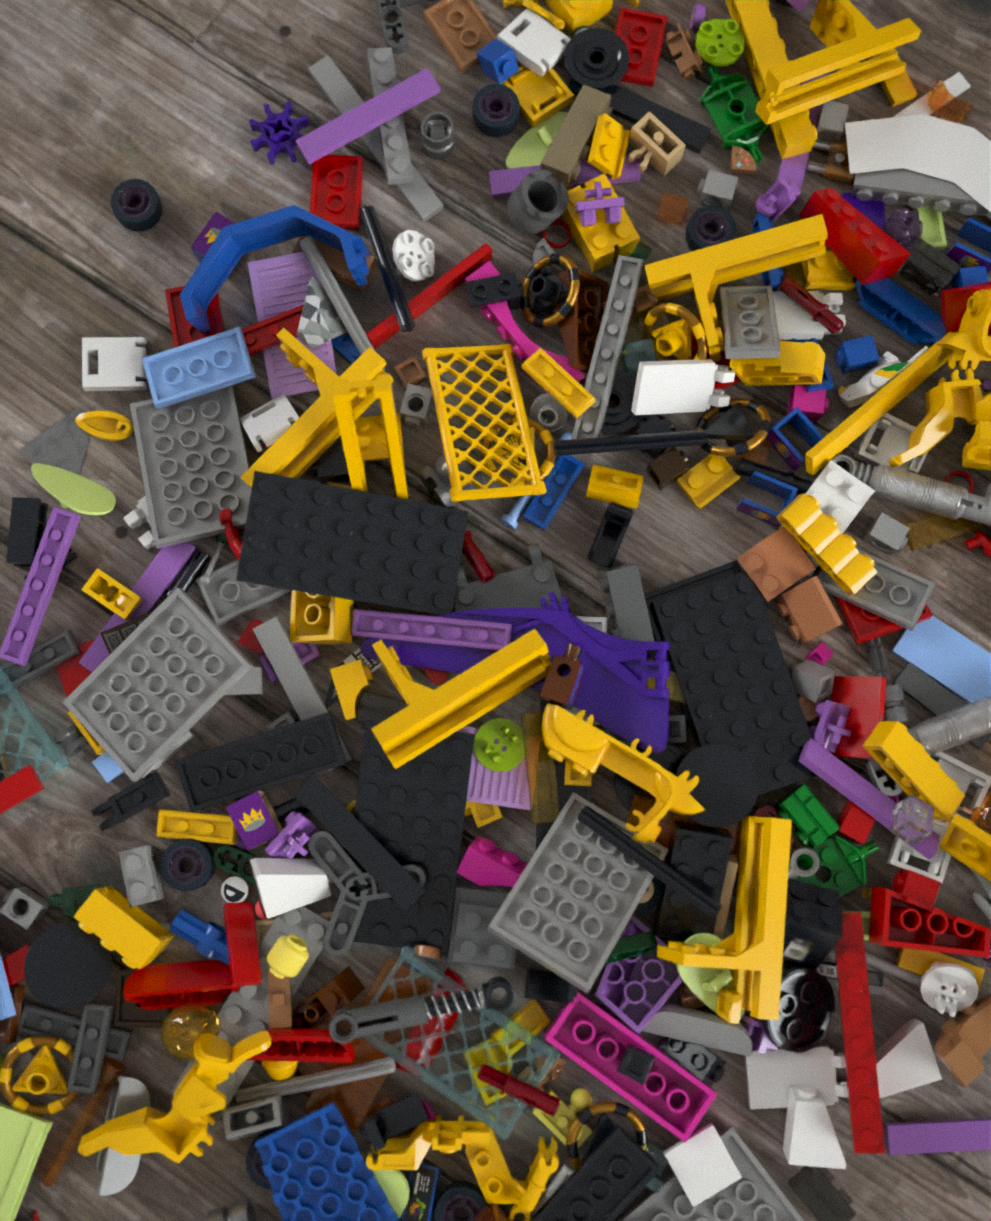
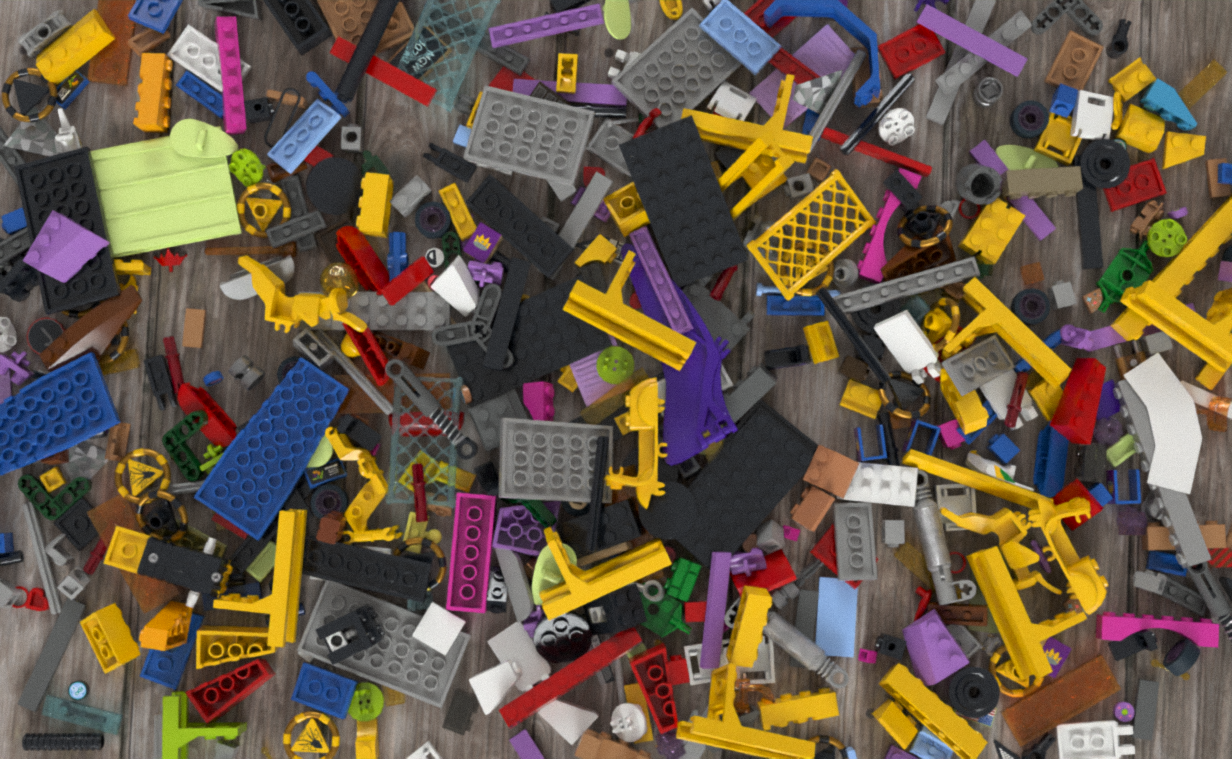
camera: 60 degrees right, 5 degrees up
light yellow head [266,934,309,979] -> none
medium nougat piece [267,970,293,1028] -> none
yellow tile [521,347,595,419] -> none
reddish brown torso [540,643,584,711] -> none
medium lavender hips [574,181,625,227] -> none
yellow plate [587,113,631,180] -> none
black tile [617,1043,655,1085] -> none
tan brick [628,111,686,176] -> none
yellow tile [716,986,742,1023] -> none
yellow brick [776,493,877,595] -> none
clear brick [891,794,934,845] -> none

